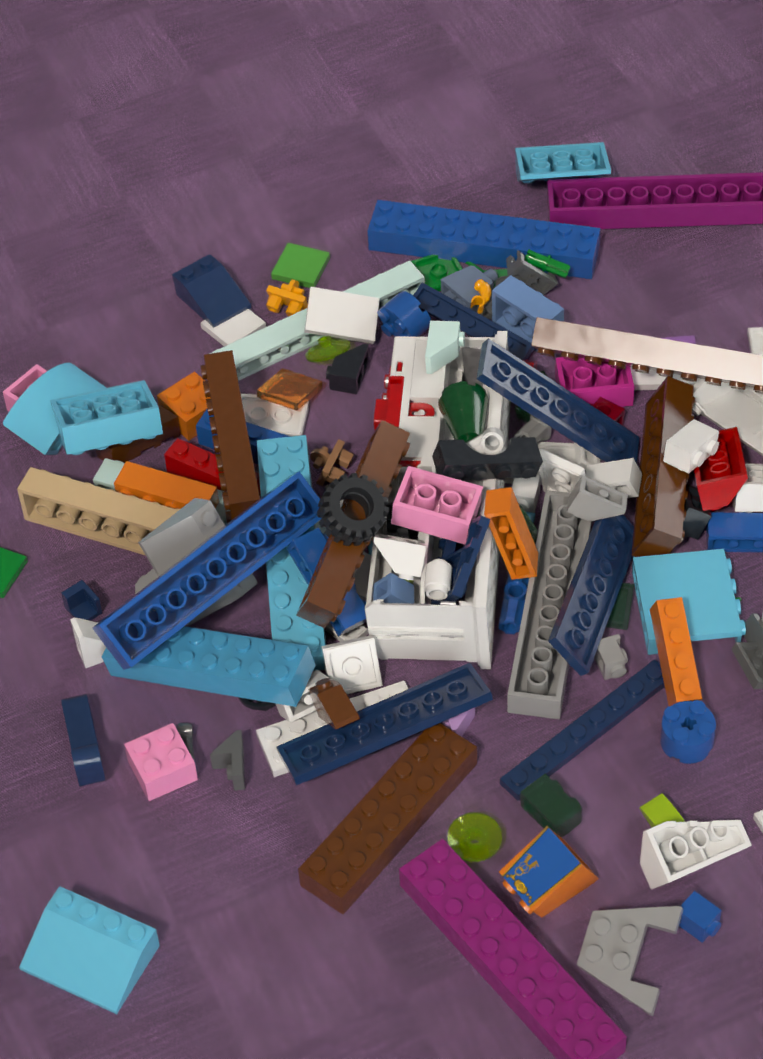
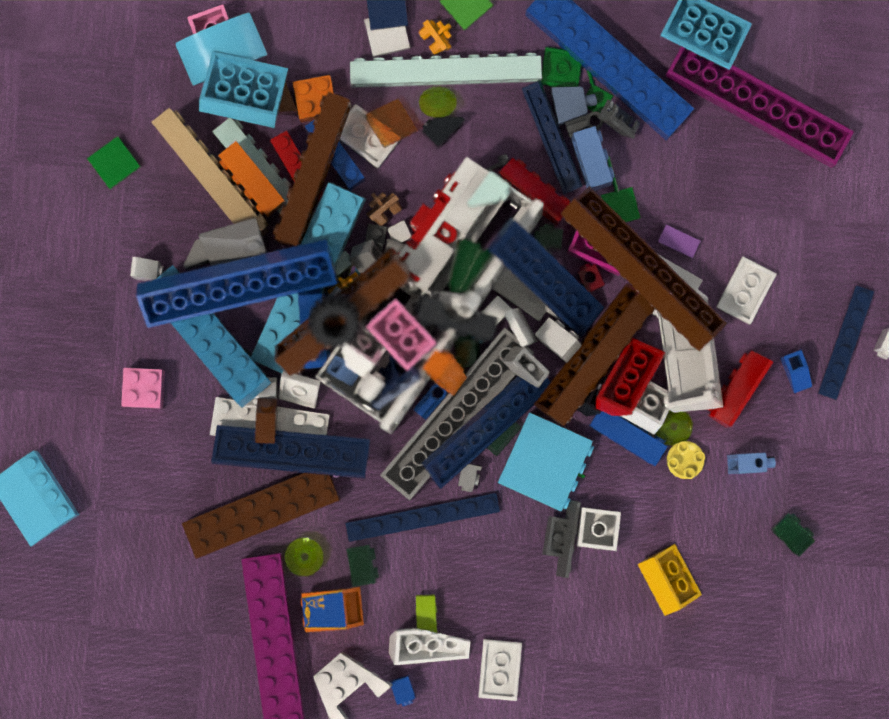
camera: 30 degrees right, 35 degrees up
dark blue panel [61,580,102,621] -> none
dark blue beam [61,694,106,787] -> none
dark grey hand [177,723,195,758] -> none
dark grey slope [210,730,245,790] -> none
white tile [304,287,380,344] -> none
blue brick [377,291,431,337] -> none
light orange arm [470,279,491,314] -> none
green axle [524,249,570,278] -> none
orange brick [650,597,702,706] -> none
blue brick [660,700,716,764] -> none
white brick [663,419,719,474] -> none

